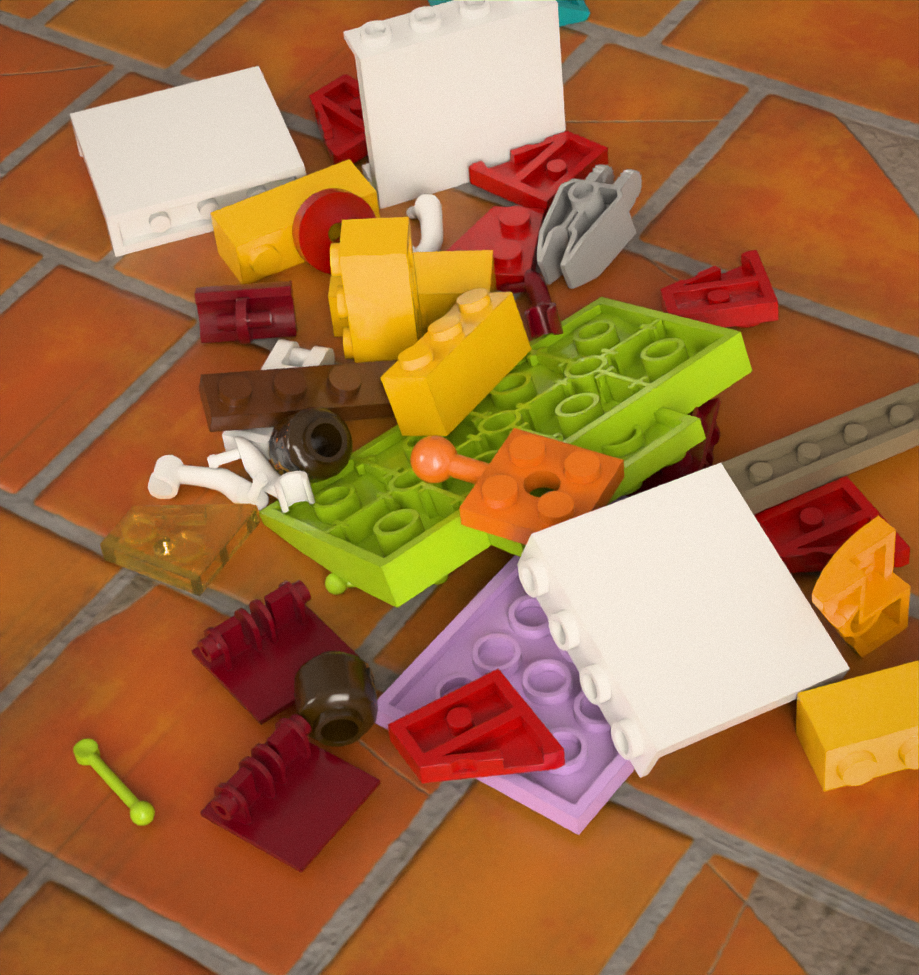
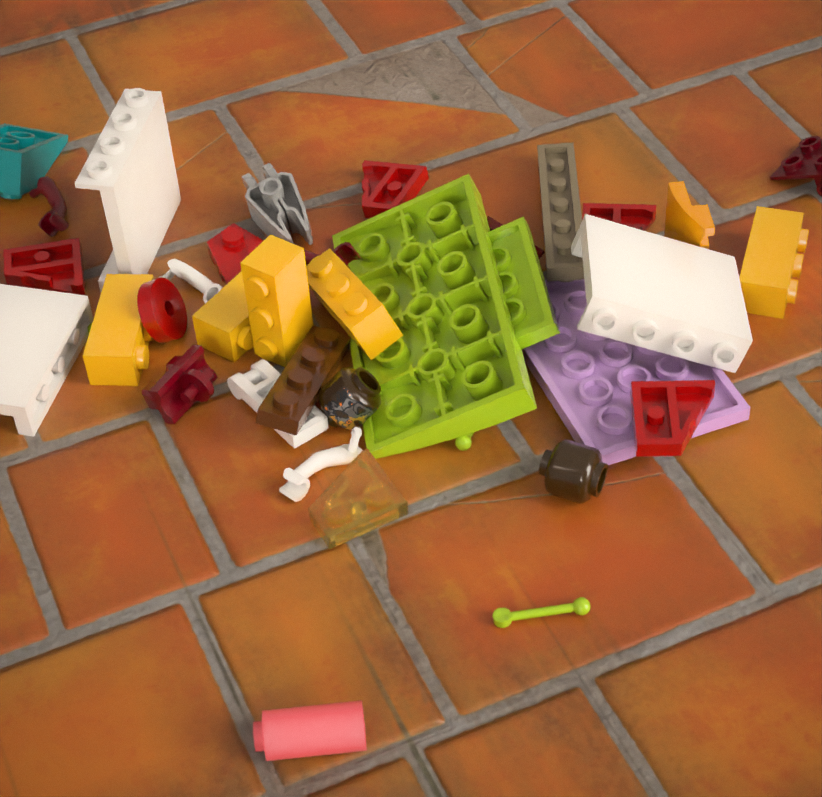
camera: 60 degrees left, 0 degrees up
dark red hinge [191,580,360,725] -> none
dark red hinge [200,714,381,873] -> none
white piece [207,437,316,513] -> none
orange plate [410,428,624,545] -> none
red wing [469,131,609,217] -> none

